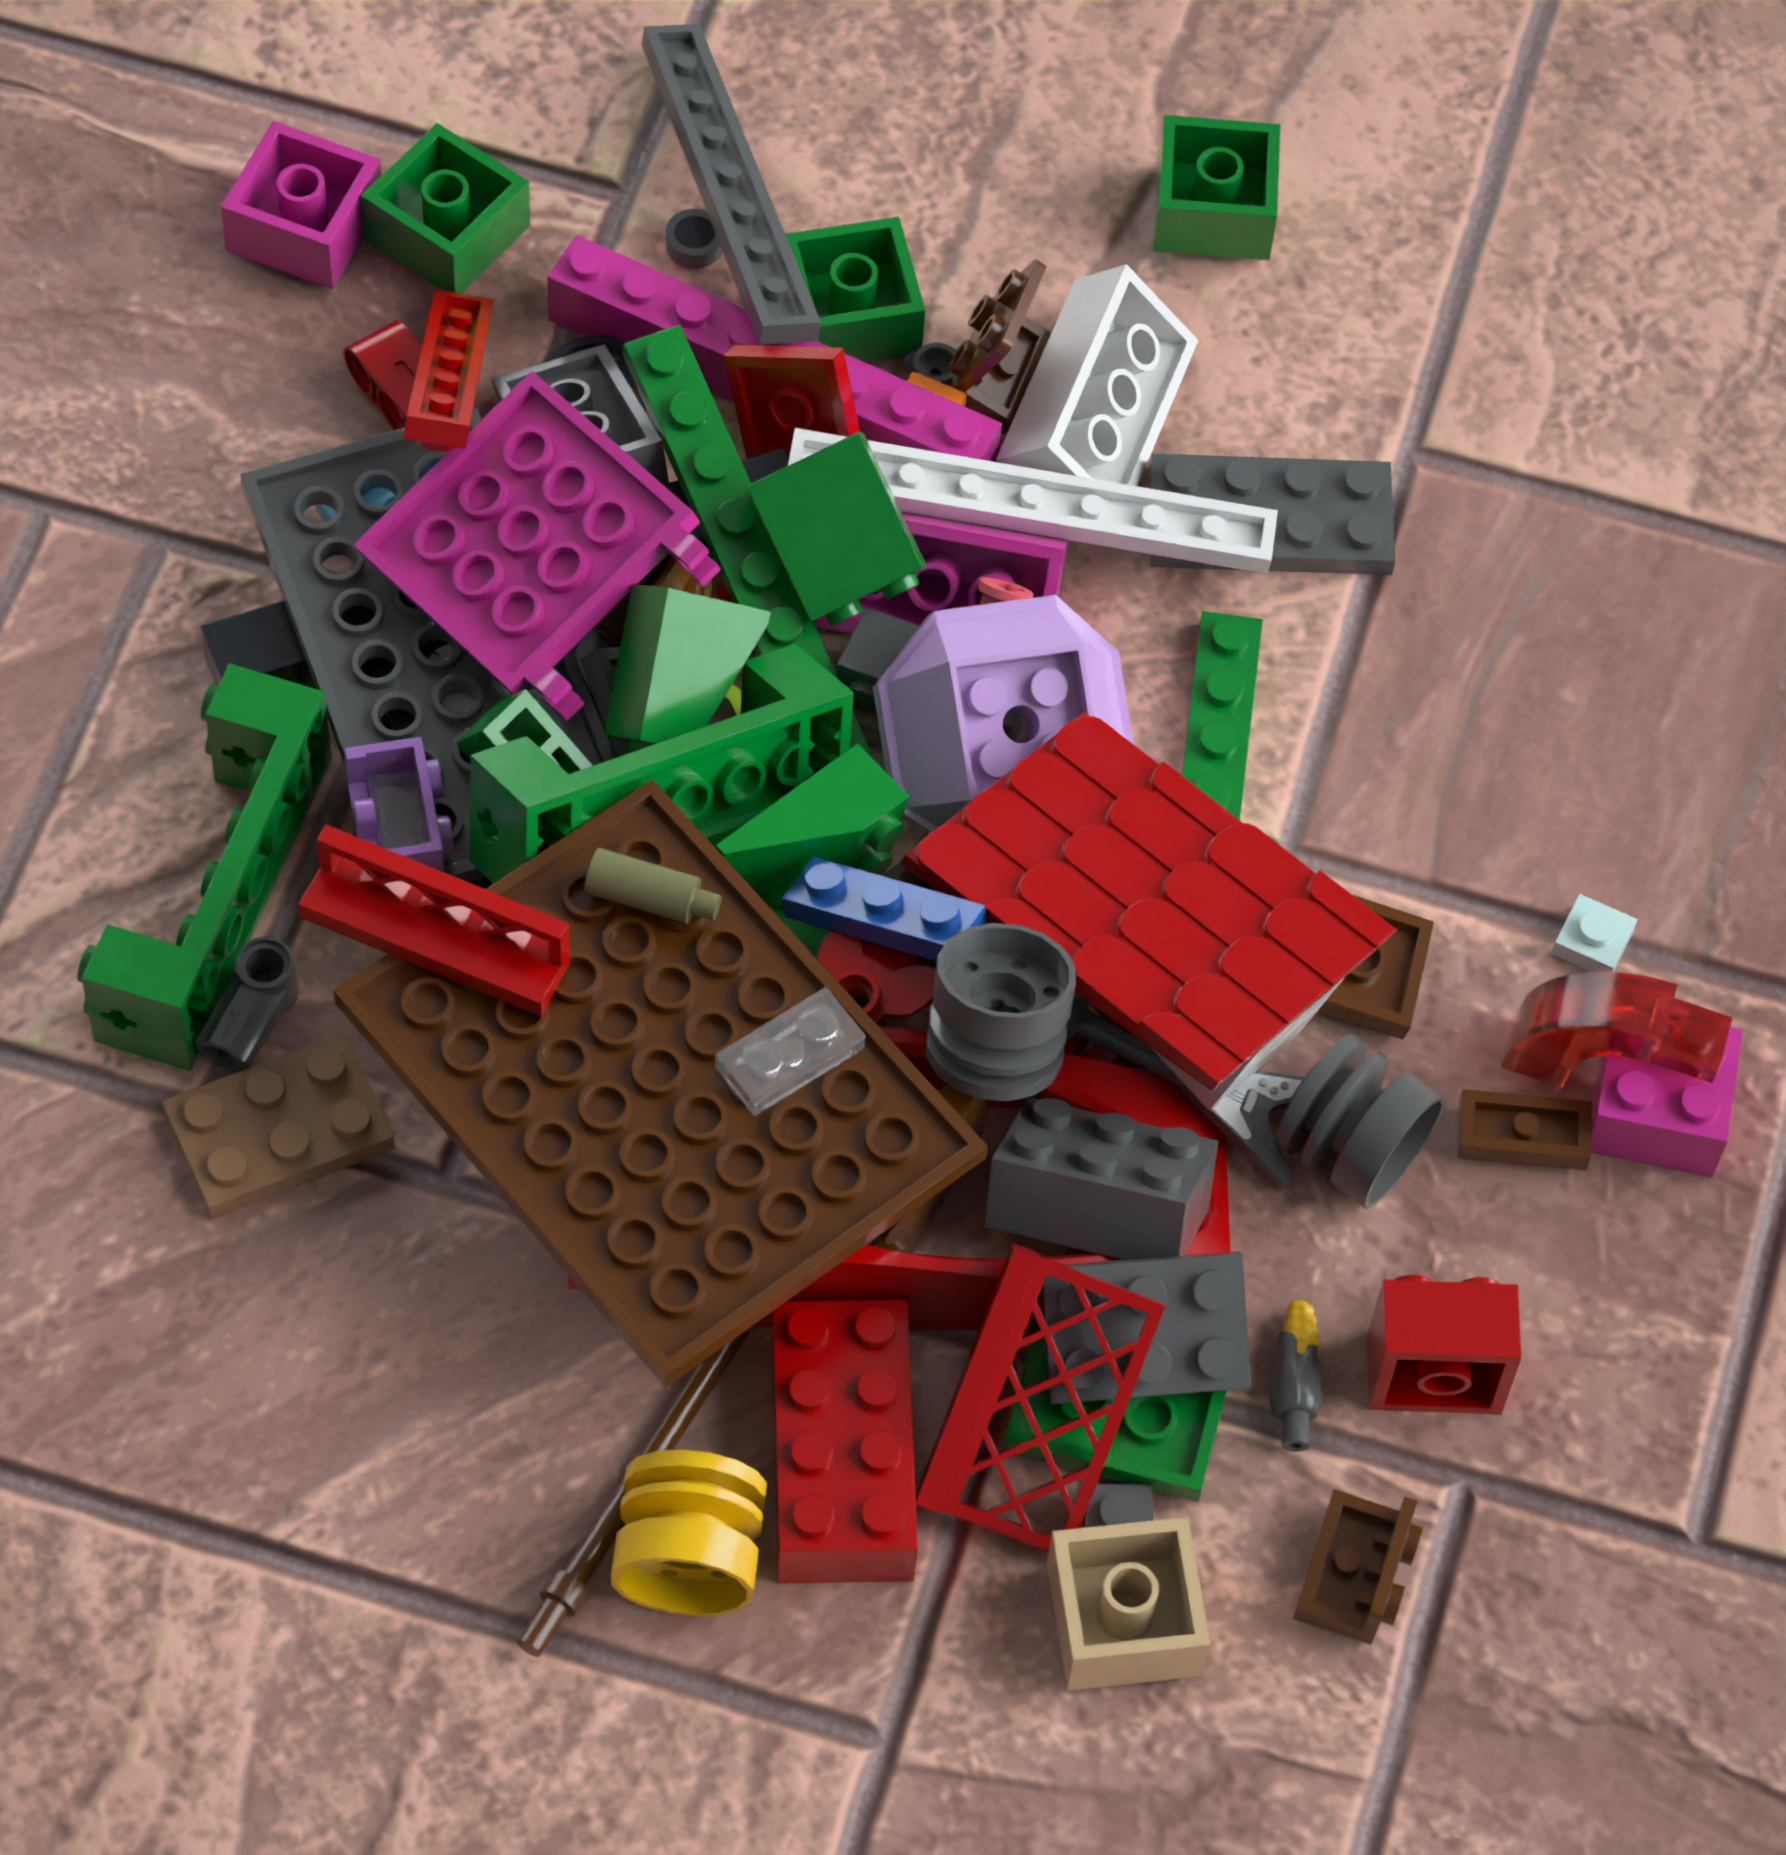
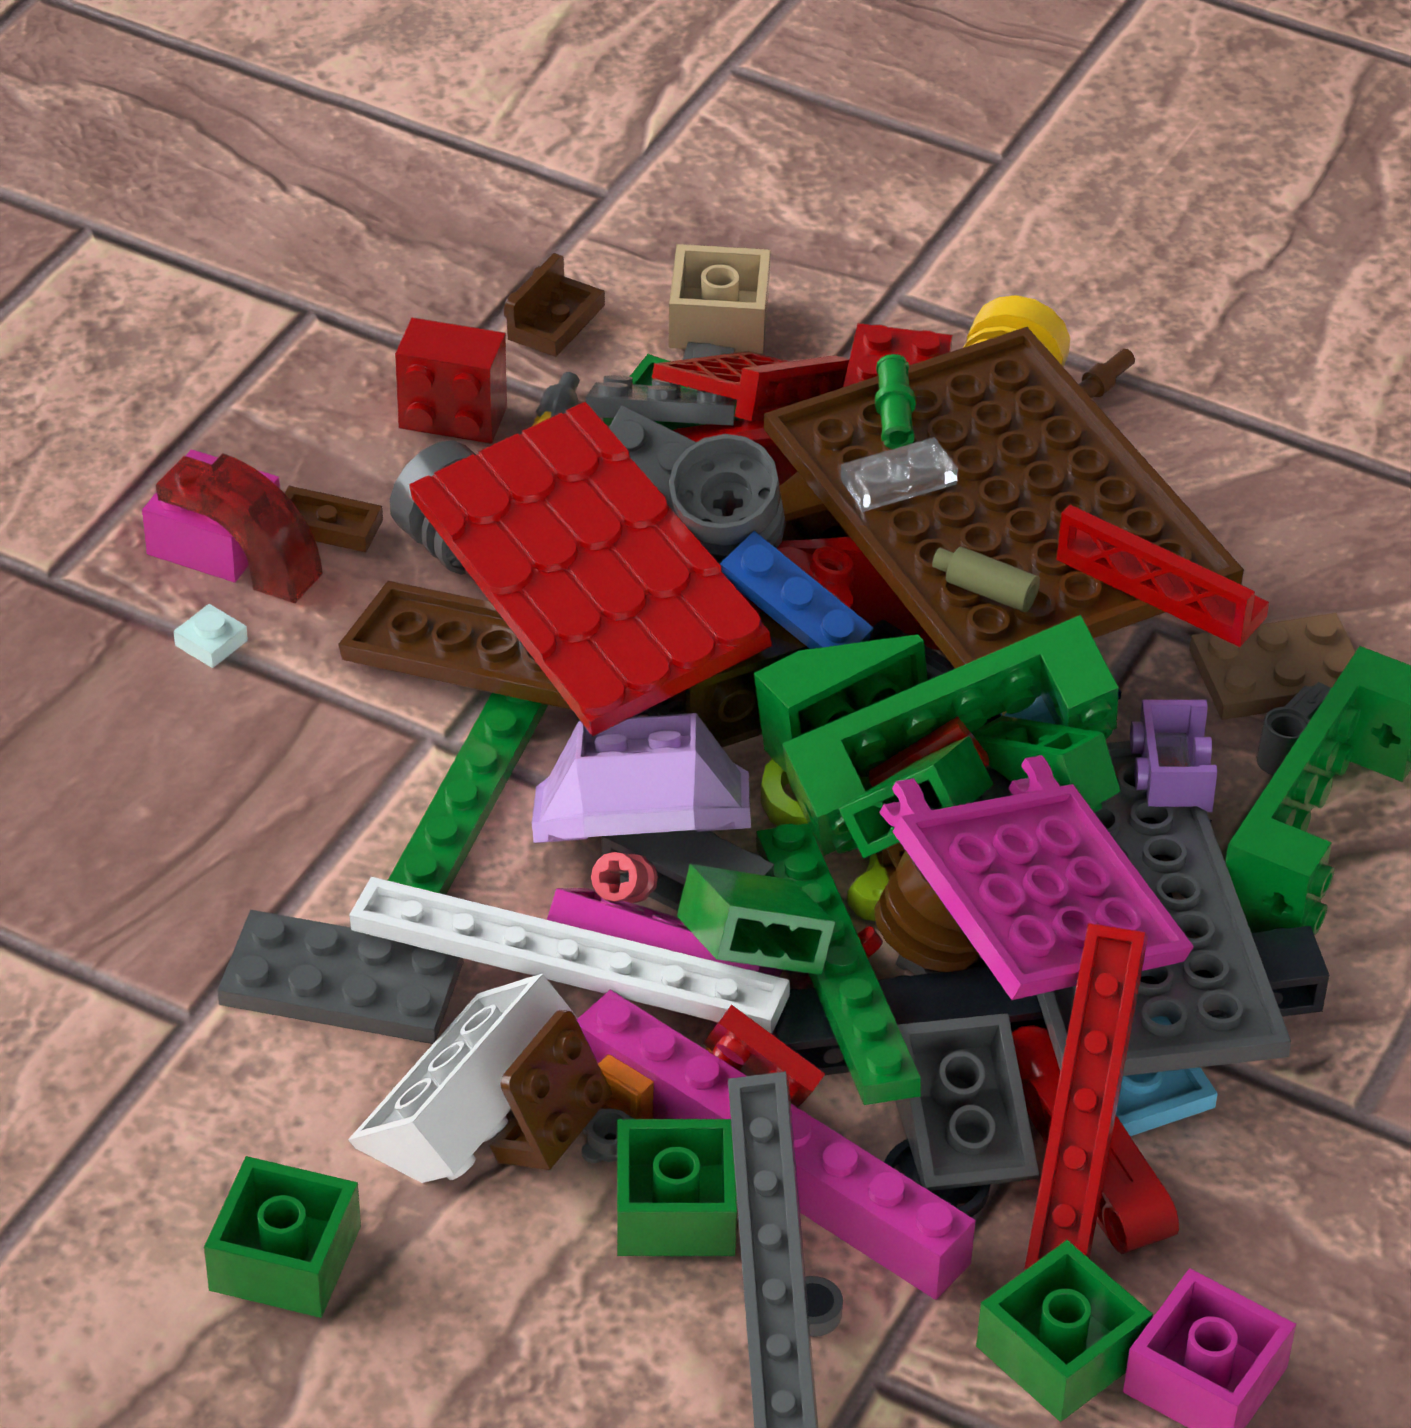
camera: 165 degrees left, 15 degrees down
none -> green pin [875,354,916,450]

